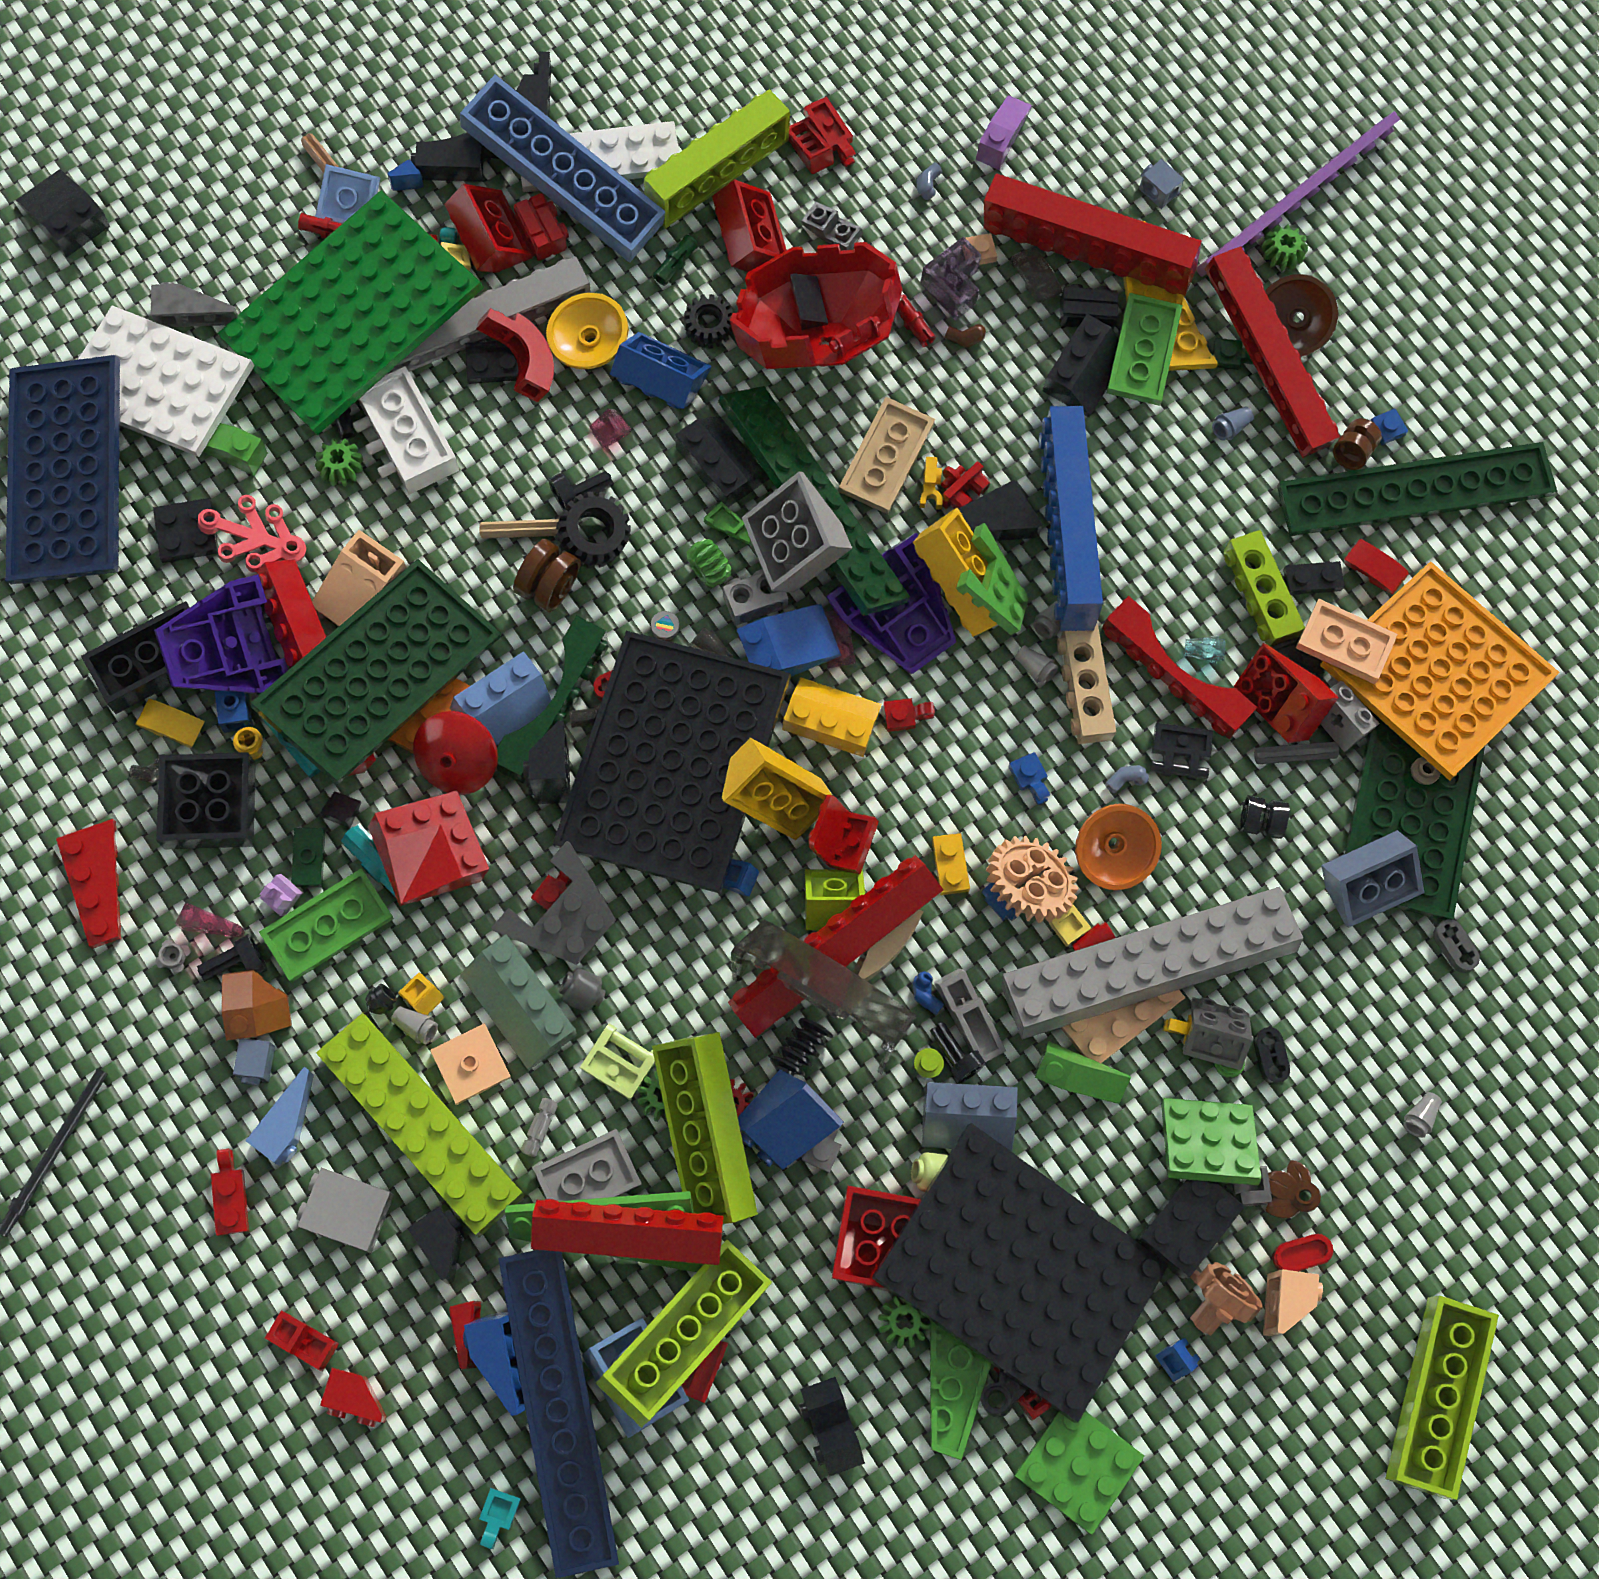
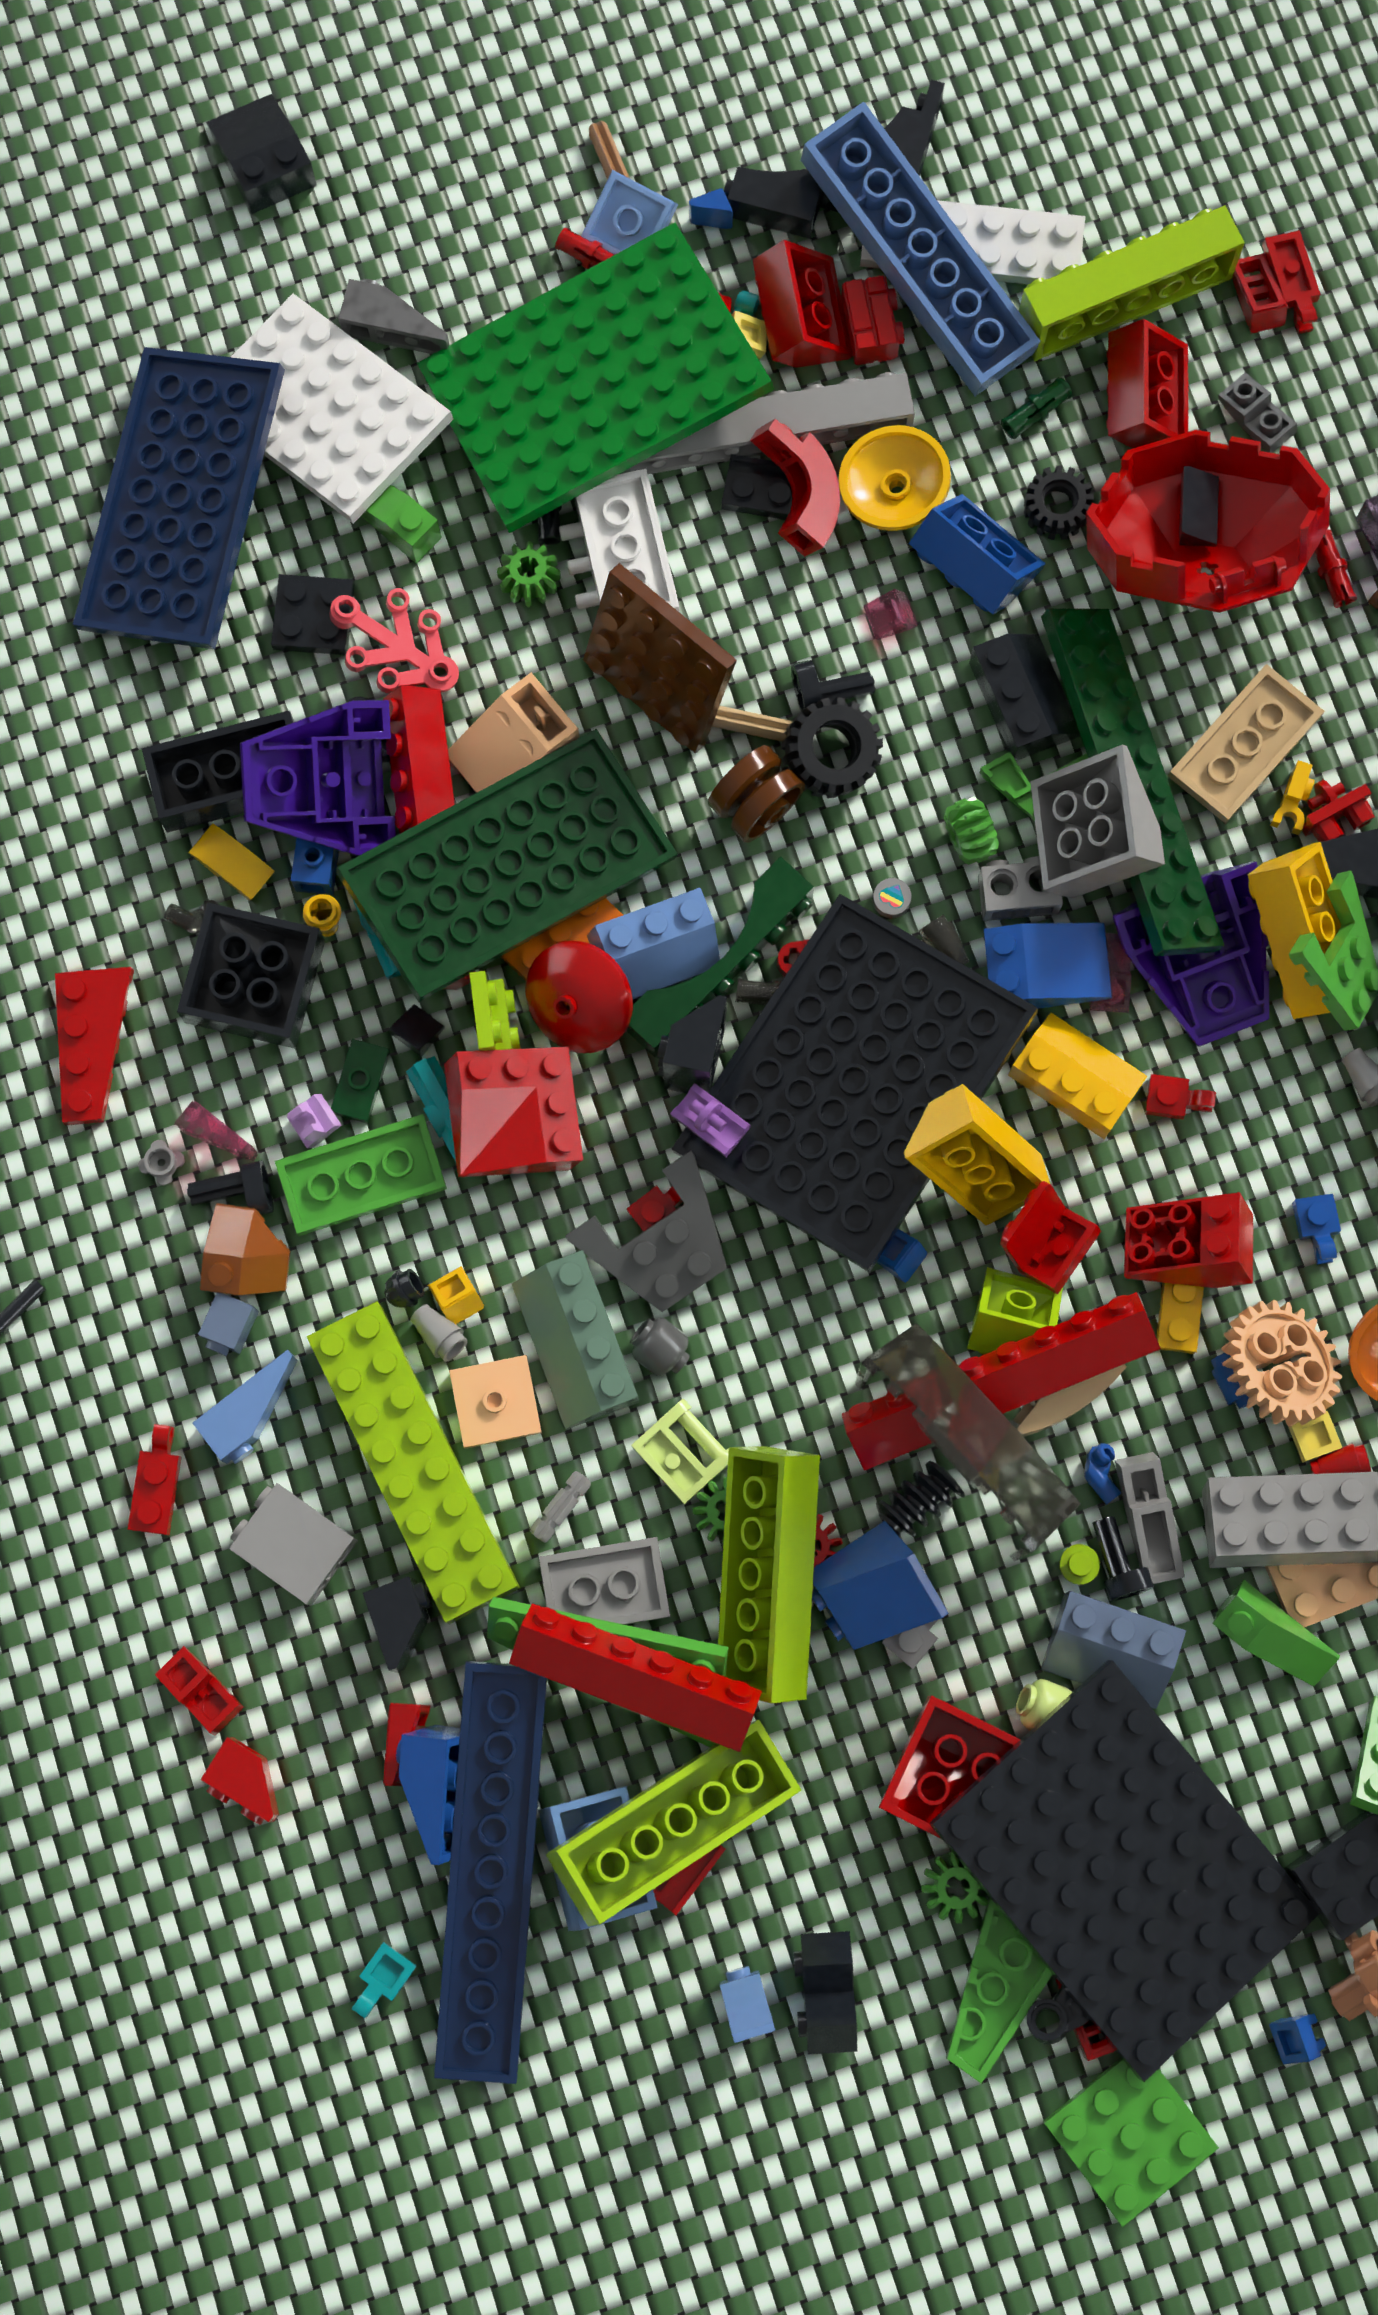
camera: 25 degrees right, 5 degrees up
none -> lime plate [469,971,521,1051]
none -> reddish brown plate [583,563,737,754]
none -> medium lavender hips [670,1083,751,1158]
none -> medium blue slope [719,1966,775,2043]
none -> red slope [1124,1192,1253,1288]

